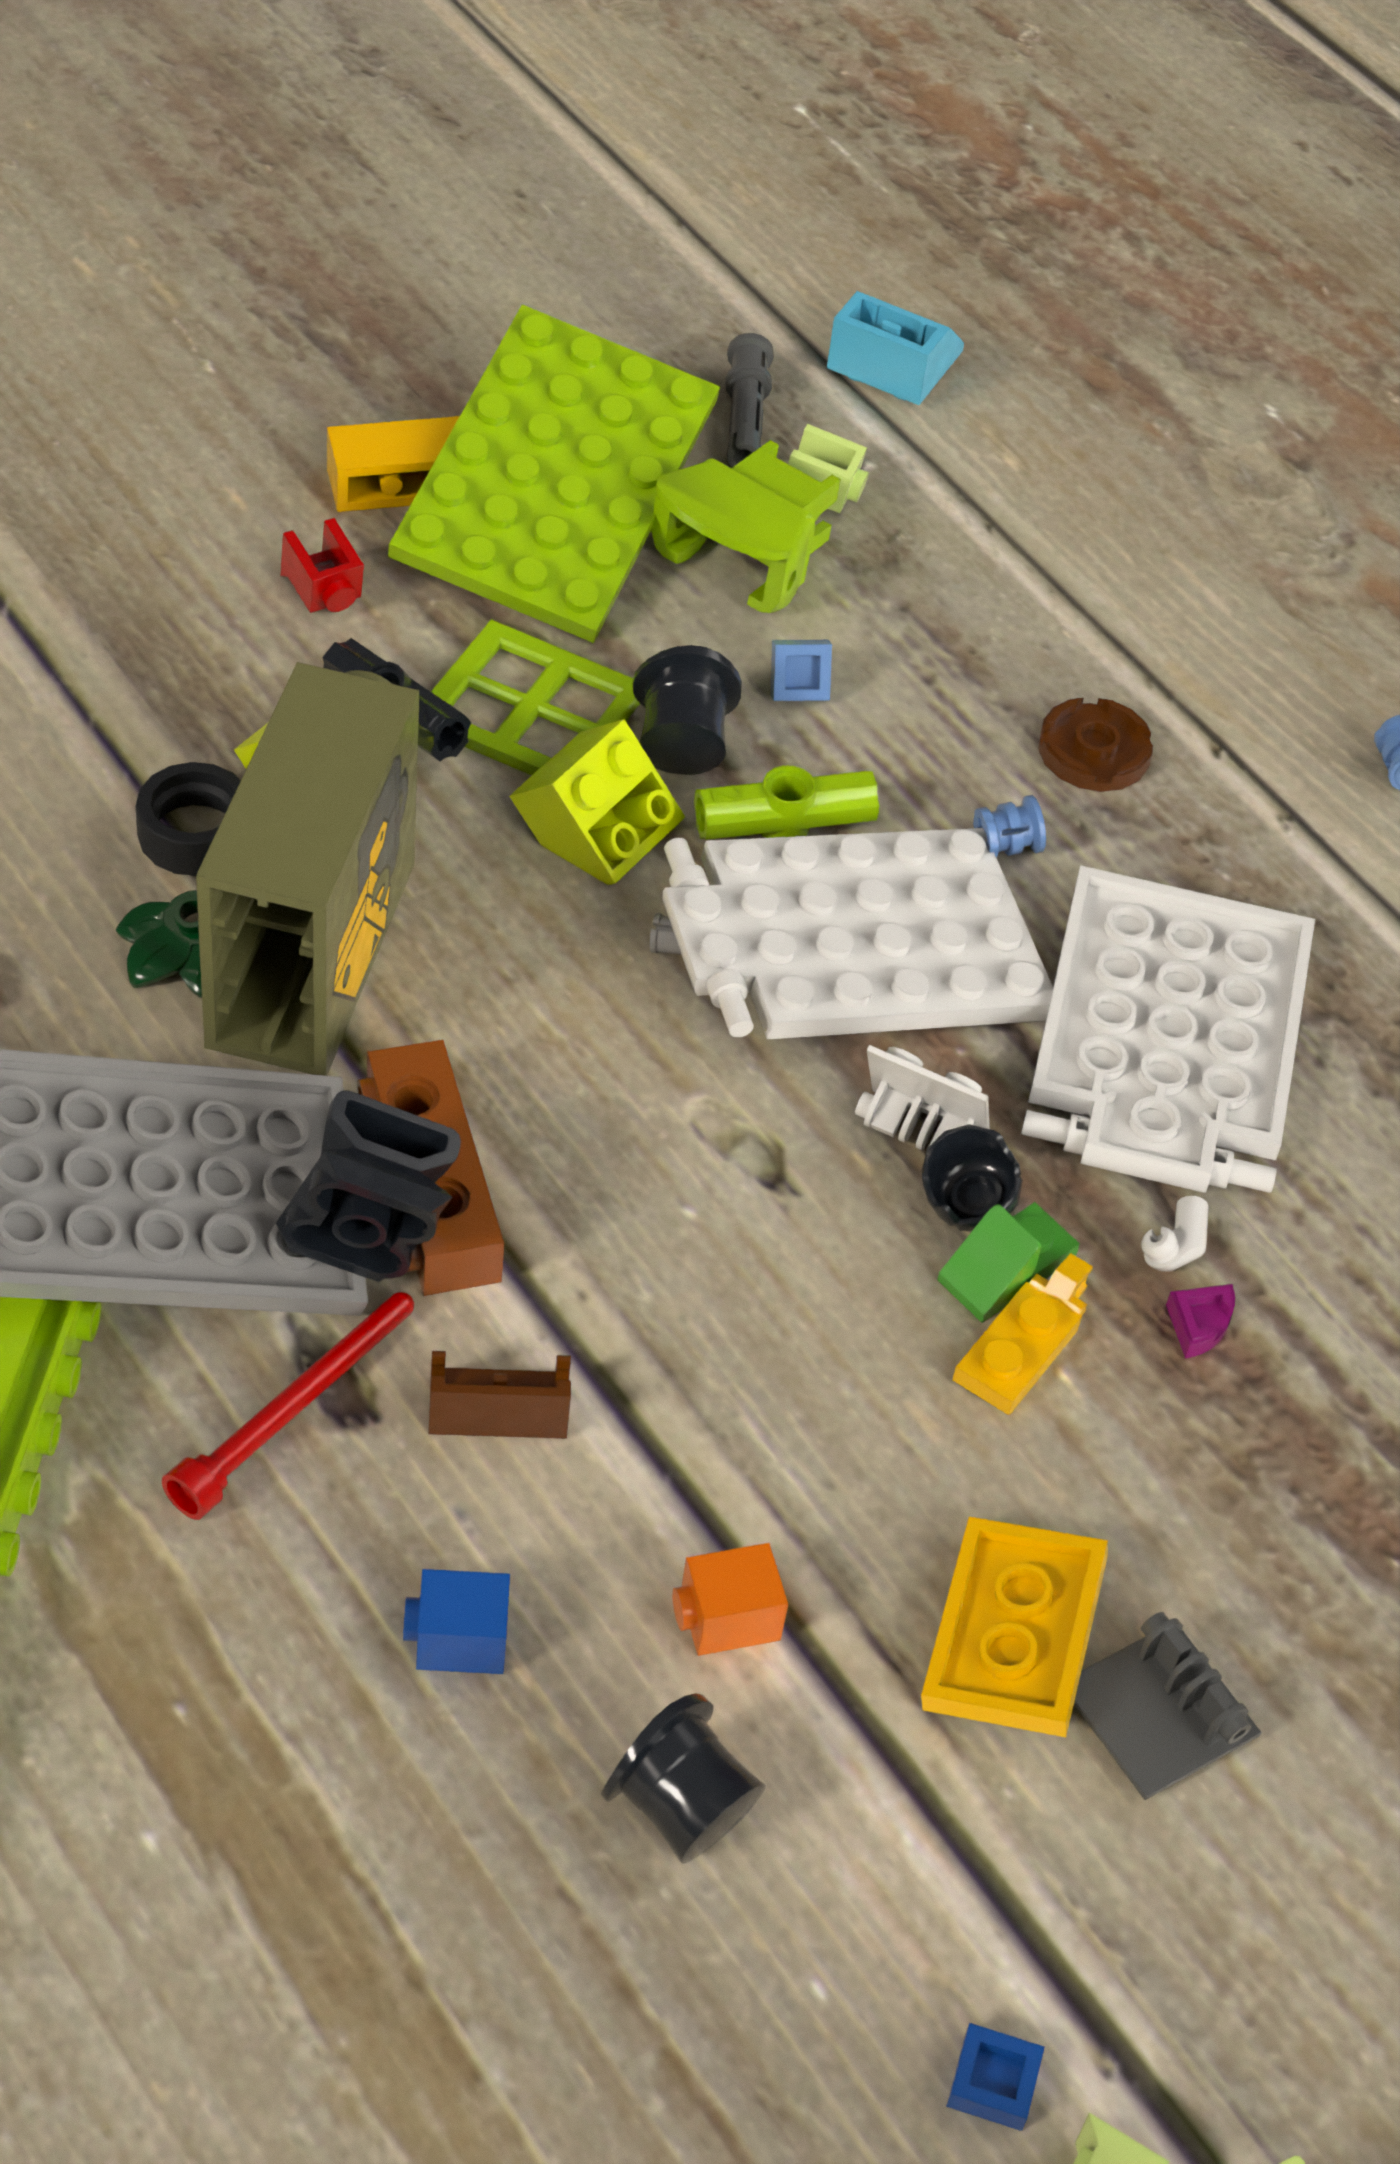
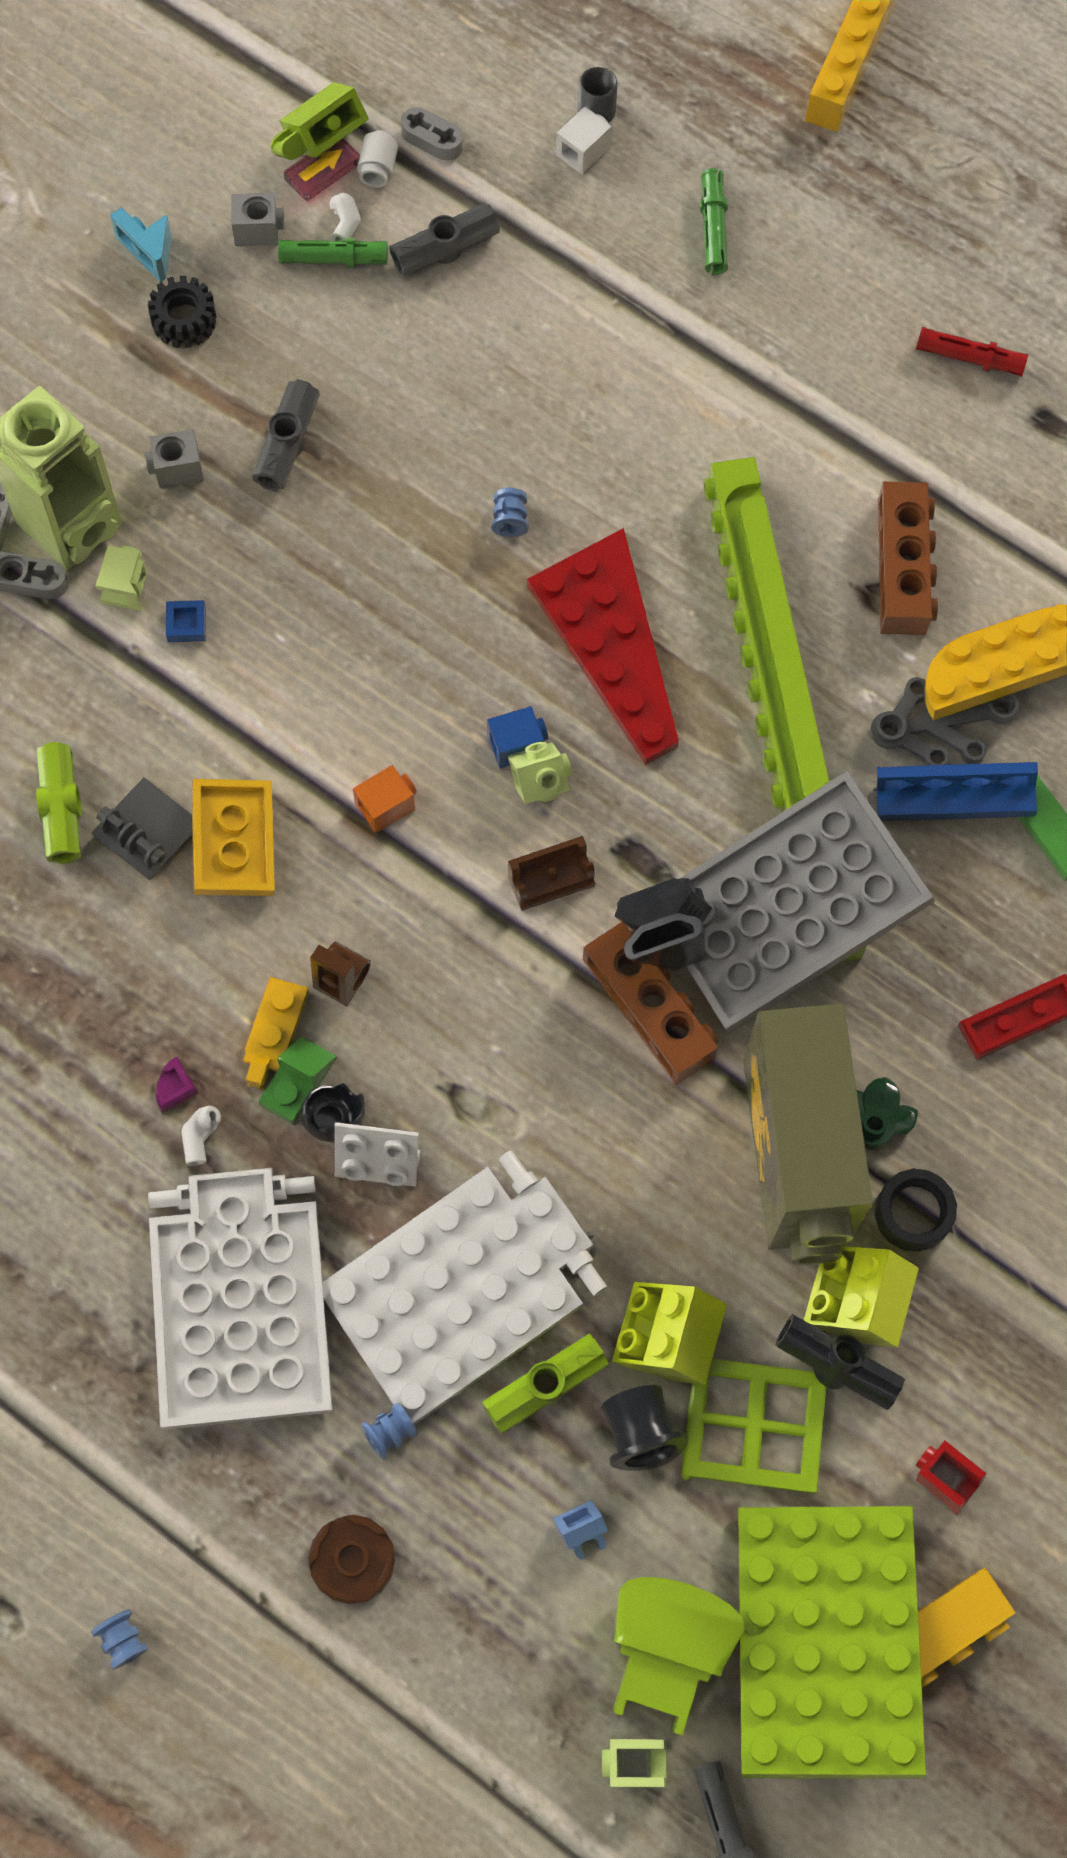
camera: 165 degrees right, 20 degrees up
red piece [162,1292,414,1520] -> none
black piece [601,1693,766,1864] -> none
none -> lime piece [36,742,82,864]
none -> reddish brown plate [310,941,371,1007]
none -> medium blue bush [491,487,529,537]
none -> yellowish green brick [508,742,572,804]
none -> red wing [527,528,679,765]

